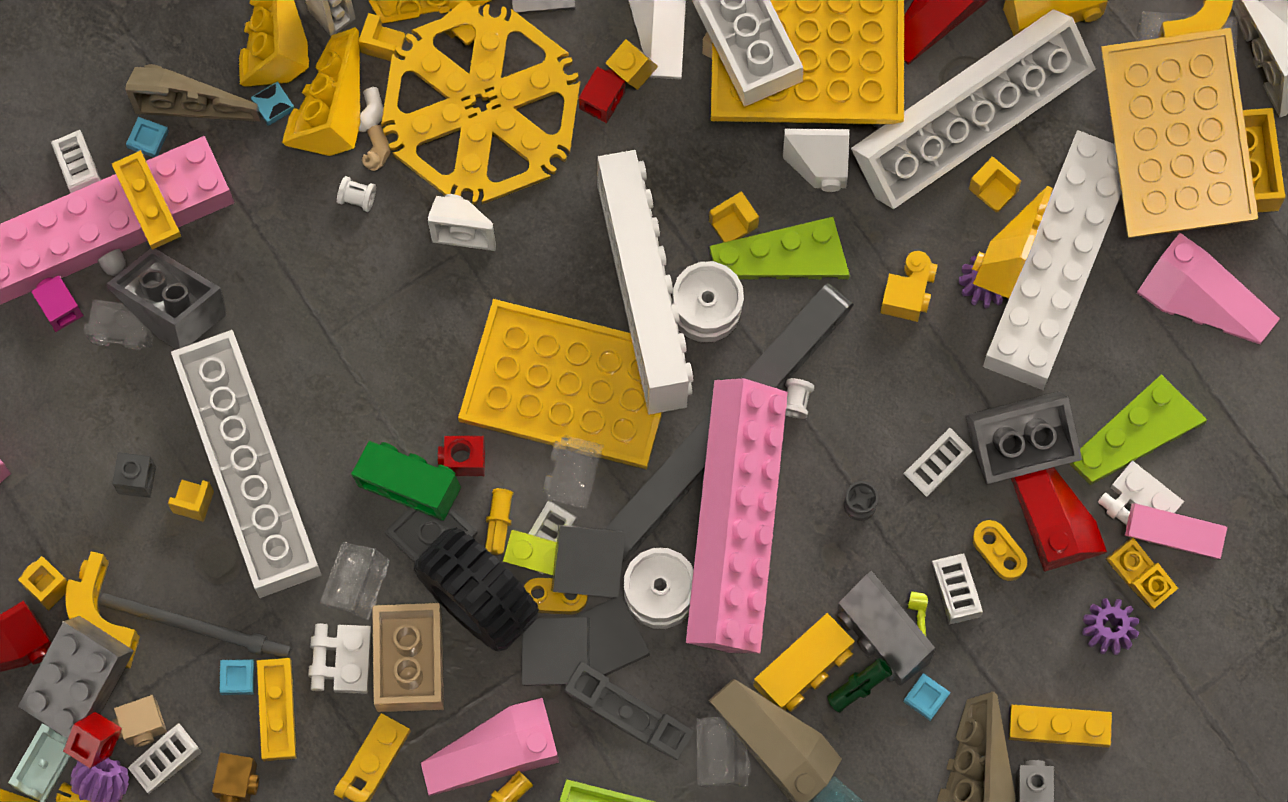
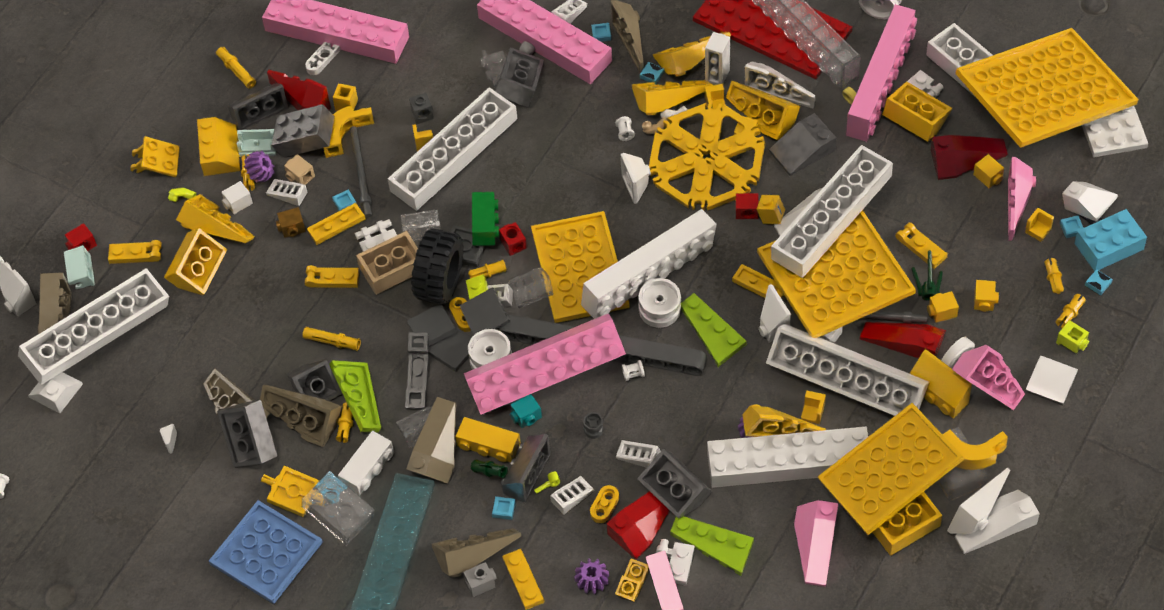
camera: 65 degrees right, 15 degrees down
dark pink brick [31,275,83,332] -> none
red brick [63,711,122,768] -> none
yellow plate [111,150,181,250] -> none
bright pink wedge [421,698,559,796] -> none
yellow panel [709,191,759,243] -> none
yellow brick [881,251,938,322] -> none
none -> teal brick [510,394,542,428]
none -> yellow plate [732,264,784,298]

